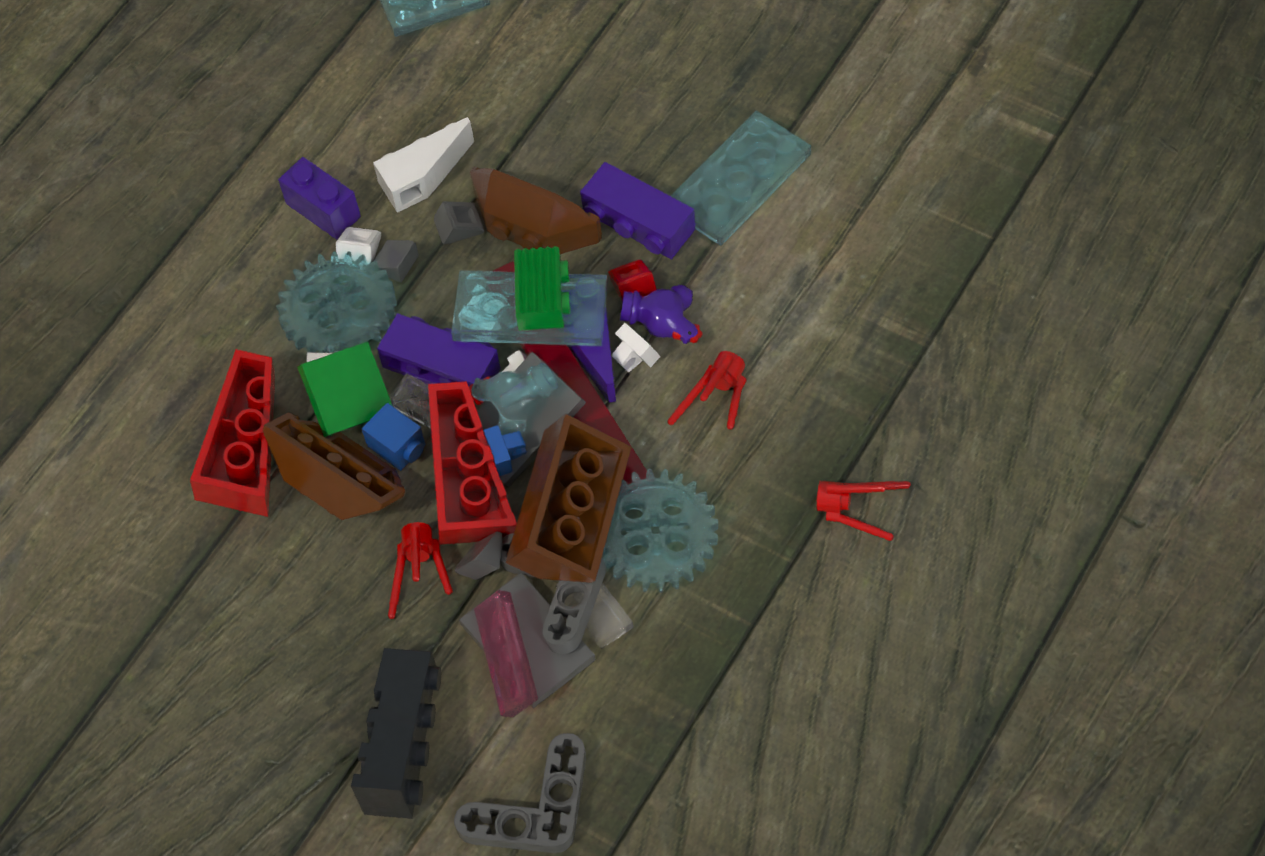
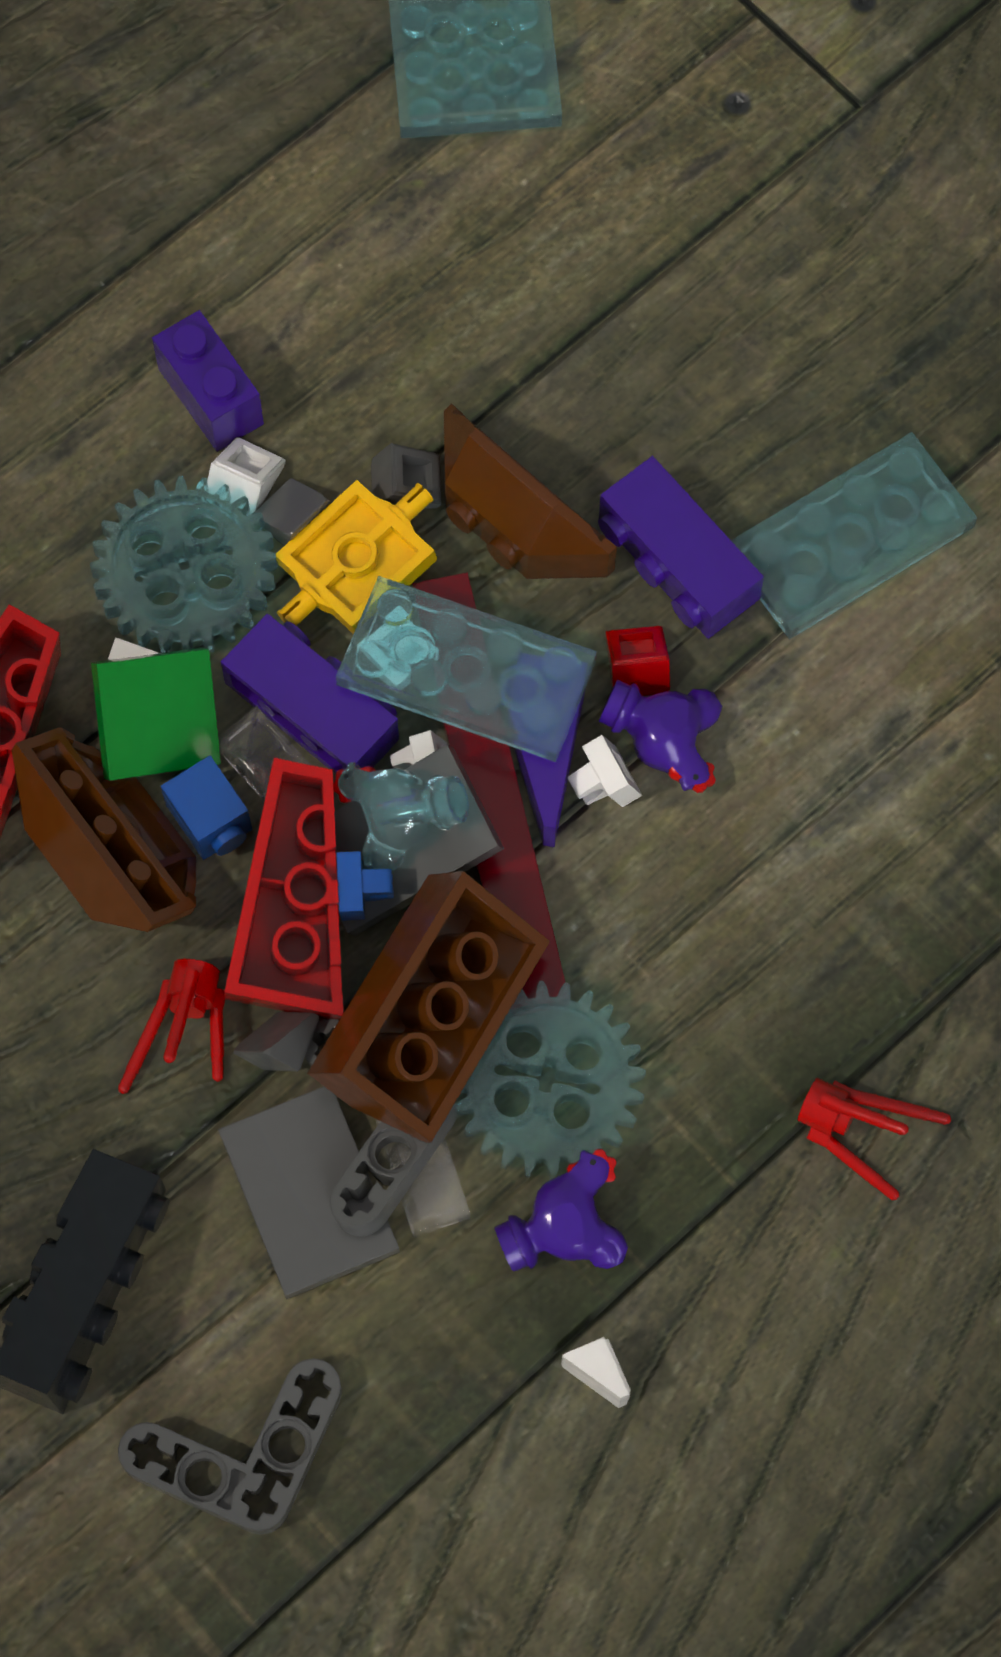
camera: 10 degrees right, 10 degrees up
white slope [373,117,474,213] -> none
clear pink plate [474,590,538,717] -> none
green brick [514,246,571,331] -> none
red plant [667,351,747,430] -> none
none -> yellow plate [275,480,437,635]
none -> dark purple animal [494,1148,628,1272]
none -> white slope [561,1337,631,1408]

